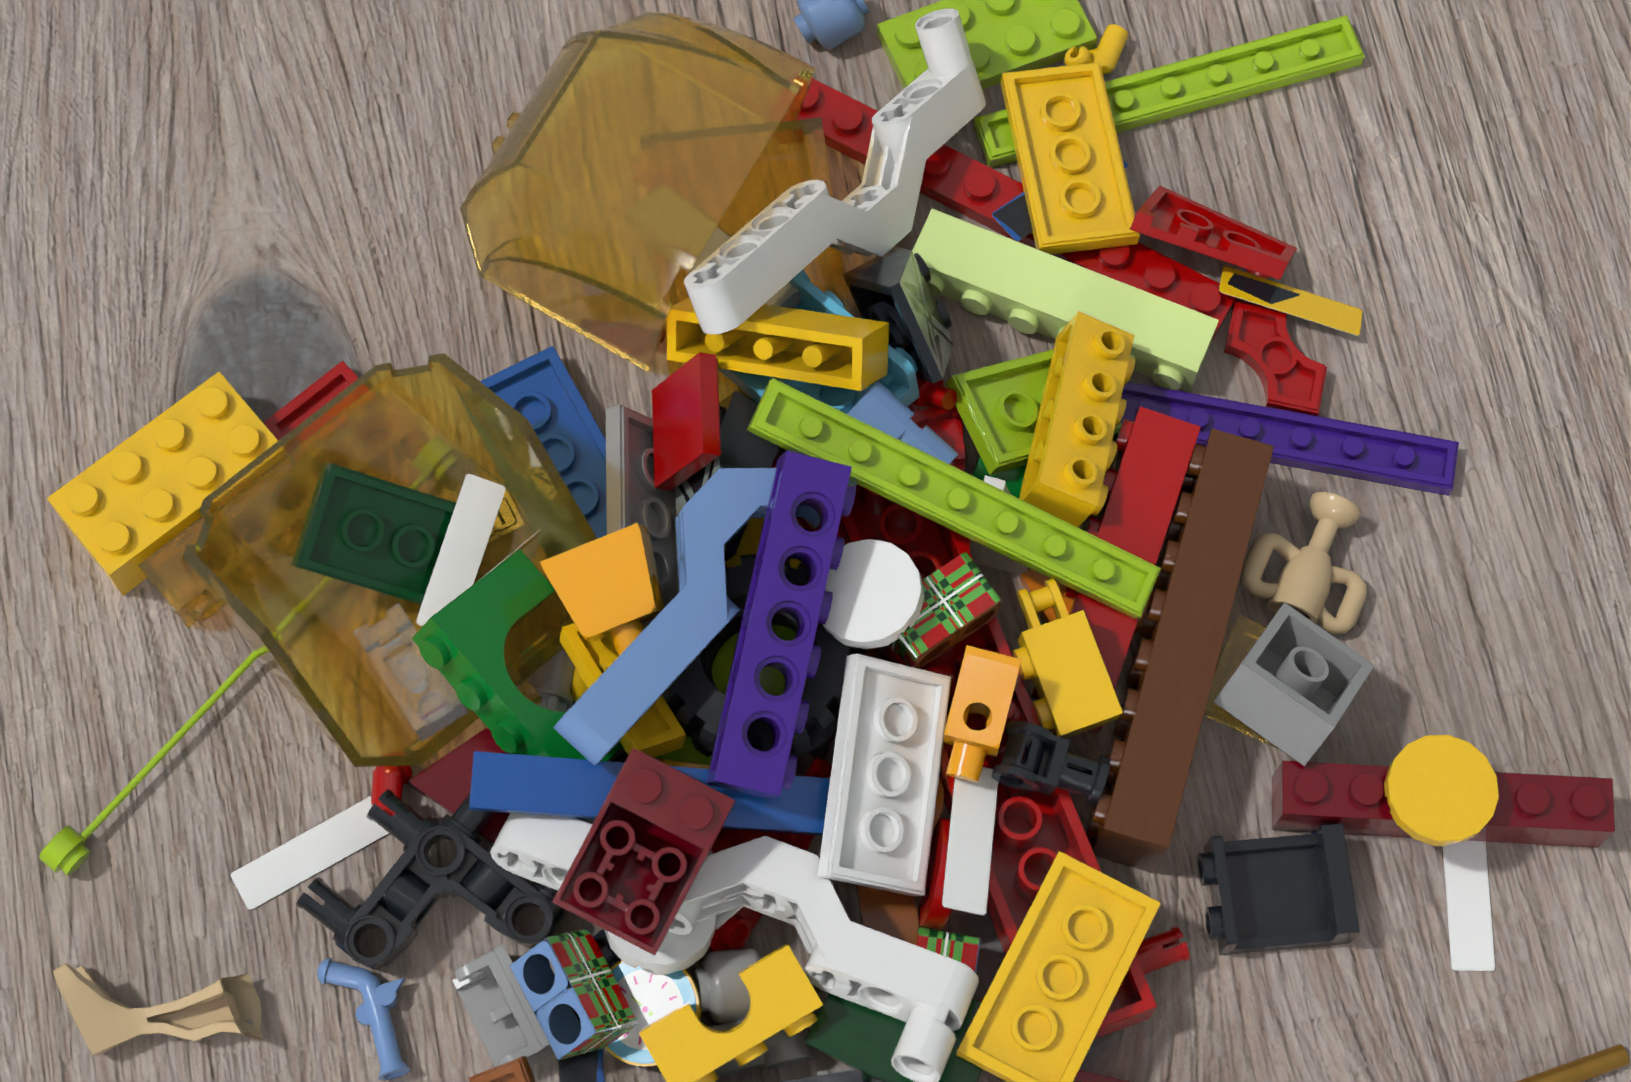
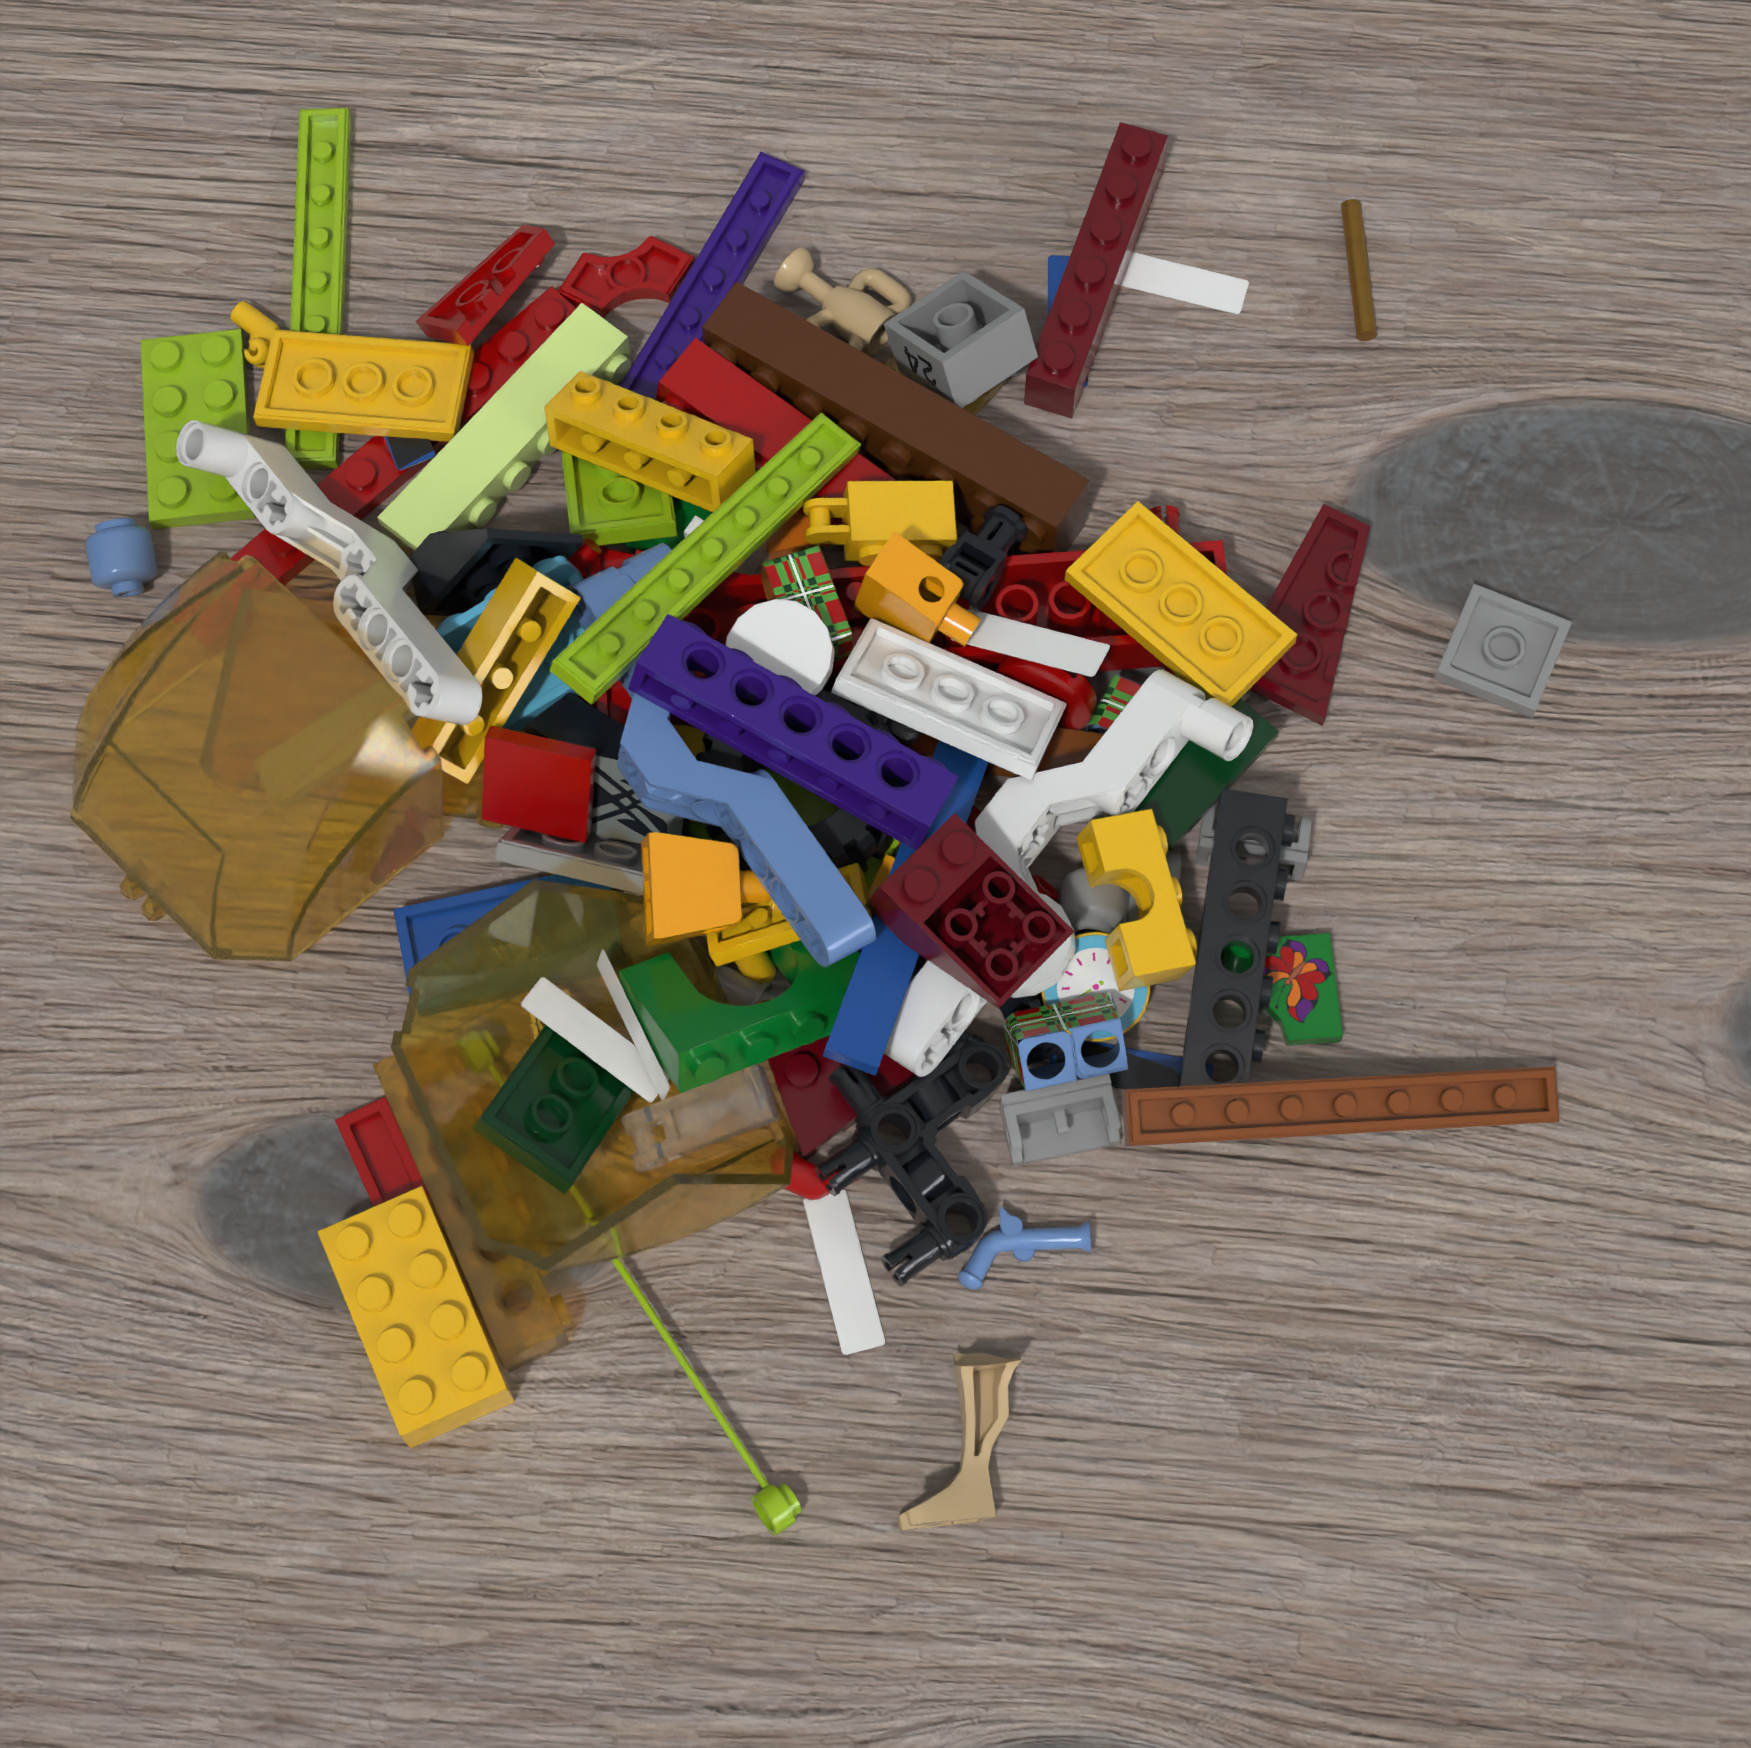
camera: 70 degrees left, 0 degrees up
black panel [1198,823,1360,955] -> none
yellow sticker [1219,266,1362,336] -> none
yellow tile [1384,735,1499,846] -> none

